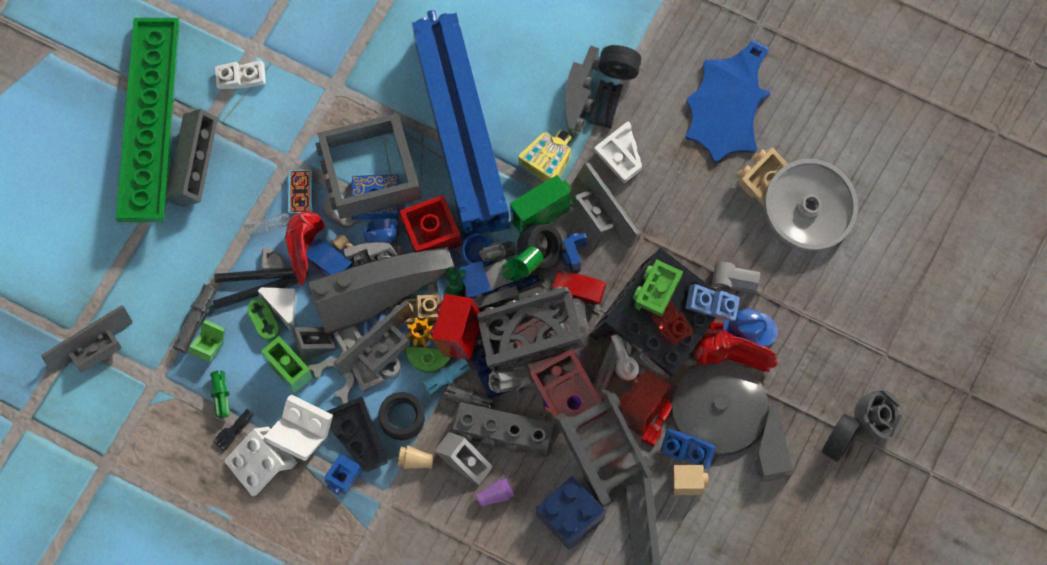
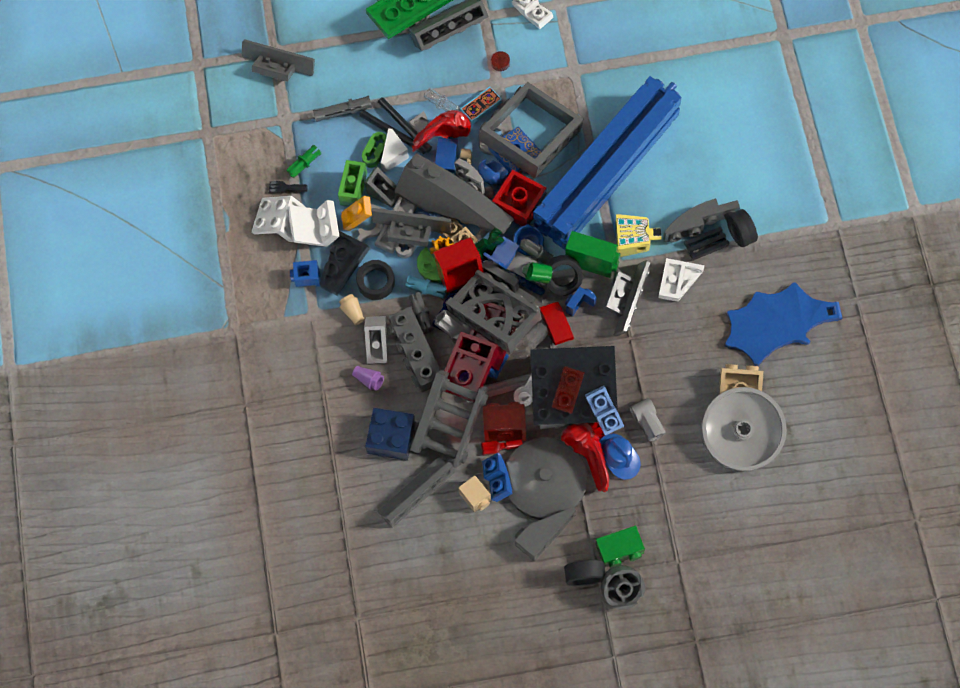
camera: 55 degrees right, 0 degrees up
bright green bracket [189,320,225,362] -> none
bright green bracket [633,260,683,316] -> none
none -> light orange plate [341,196,372,231]
none -> clear red tile [491,51,510,71]
none -> green brick [595,525,645,568]

